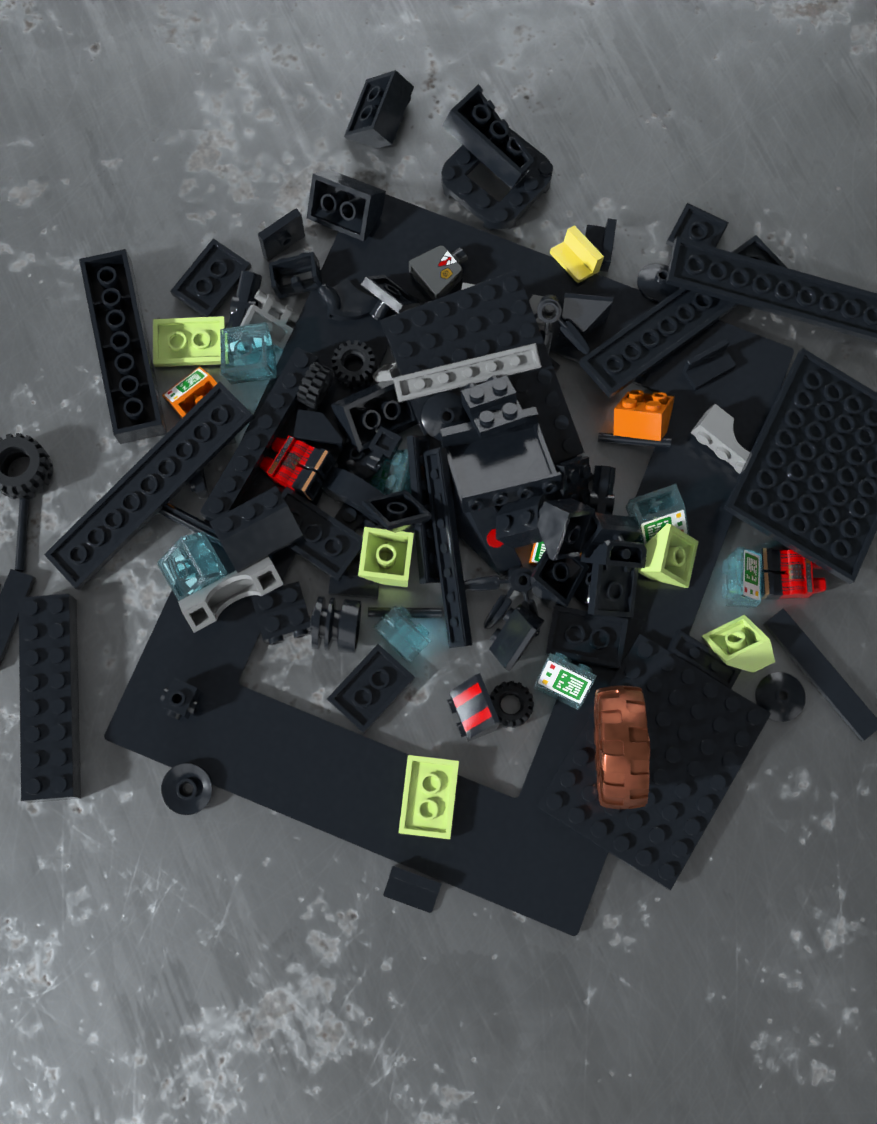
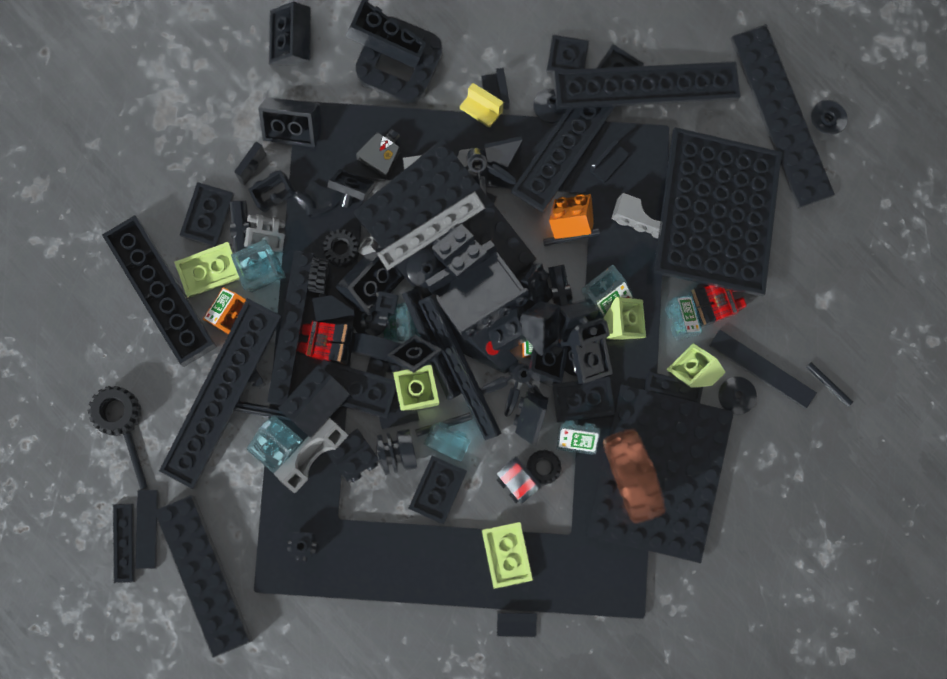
camera: 20 degrees left, 5 degrees up
black dish [161,763,212,815] -> none

